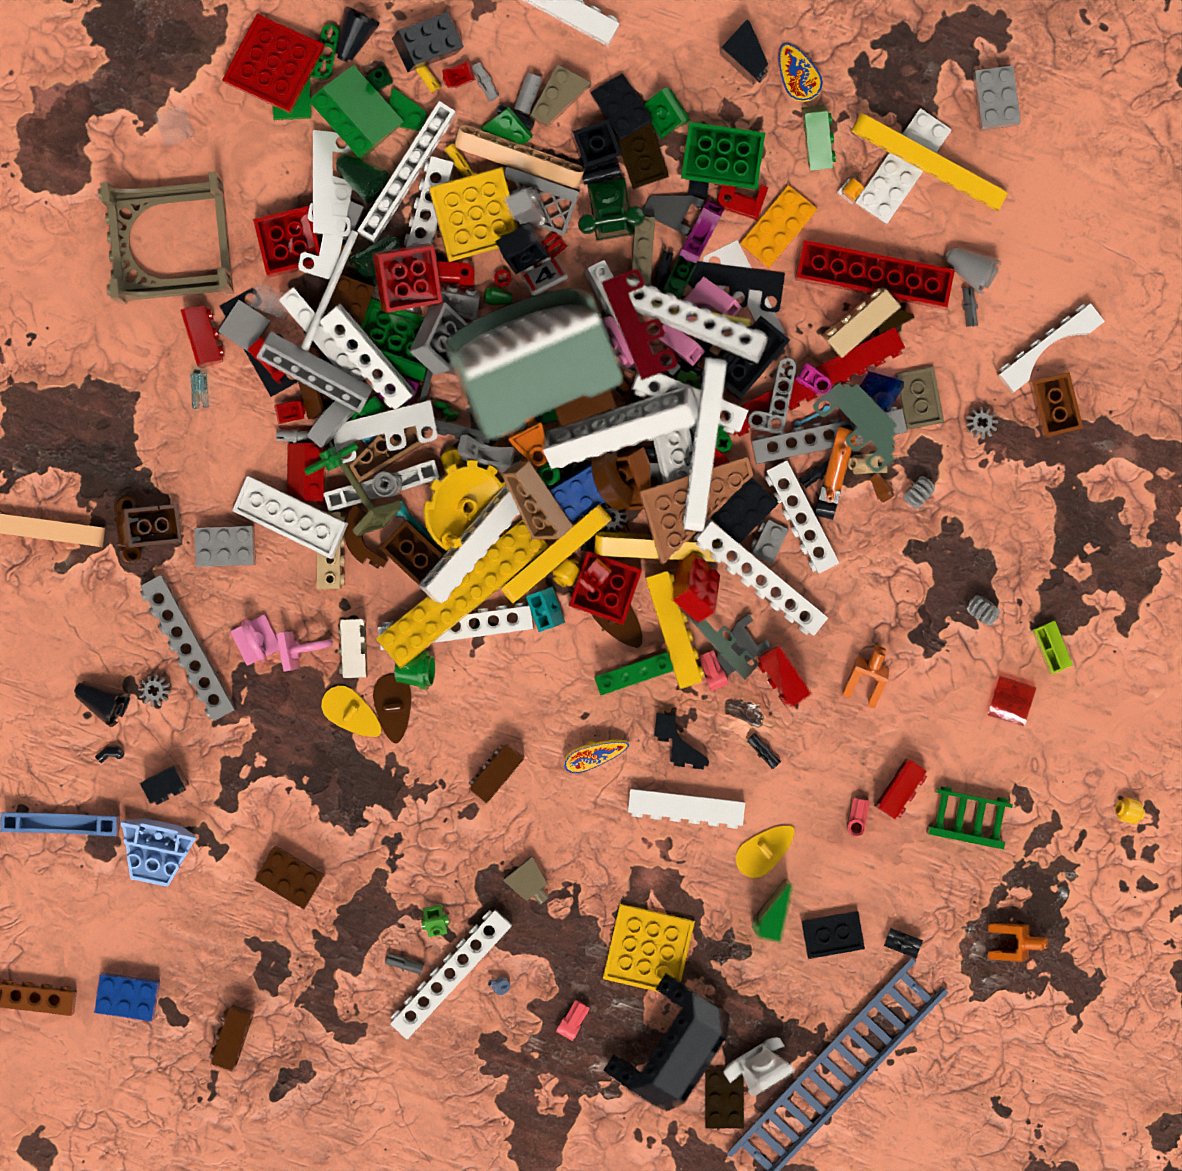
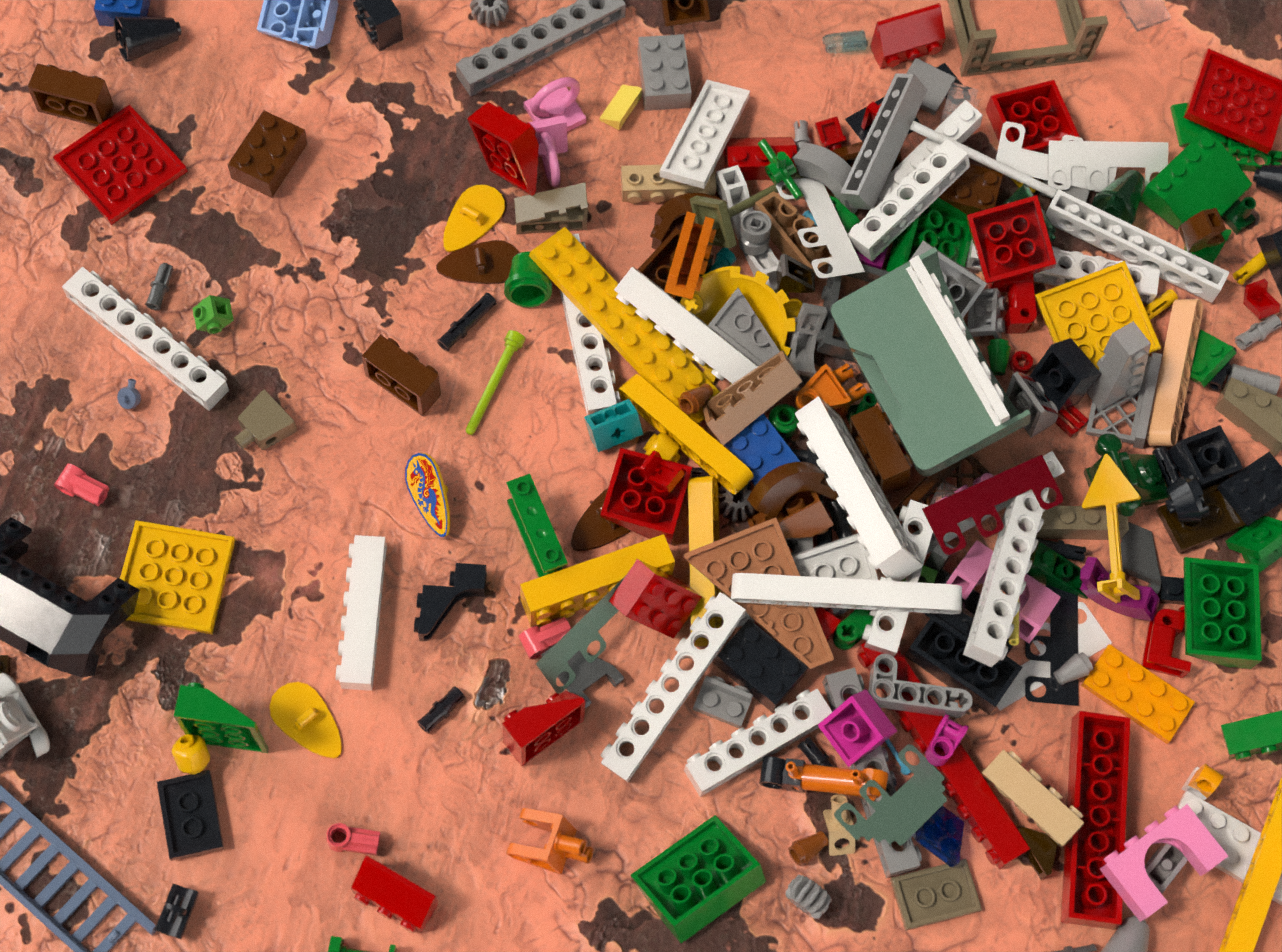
camera: 75 degrees right, 20 degrees down
none -> red plate [53,104,188,225]
none -> black cone [114,15,182,62]
none -> yellow head [172,734,210,774]
none -> black pin [437,292,497,352]
none -> lime piece [466,330,526,435]
none -> red slope [467,102,539,196]
none -> light yellow slope [599,85,643,130]
none -> green slope [630,815,766,944]
none -> orange brick [664,211,716,300]
none -> dark orange cone [678,383,713,414]
none -> light grey wing [708,288,780,366]
none -> dark brown slope [776,254,815,293]
none -> dark pink slope [818,689,897,767]
none -> light grey cone [1053,652,1093,686]
none -> yellow piece [1082,454,1141,603]
none -> bright pink arch [1100,804,1228,922]
none -> light grey brick [1145,843,1188,894]
none -> black cone [1165,475,1210,522]
none -> reddish brown arch [1178,208,1226,253]

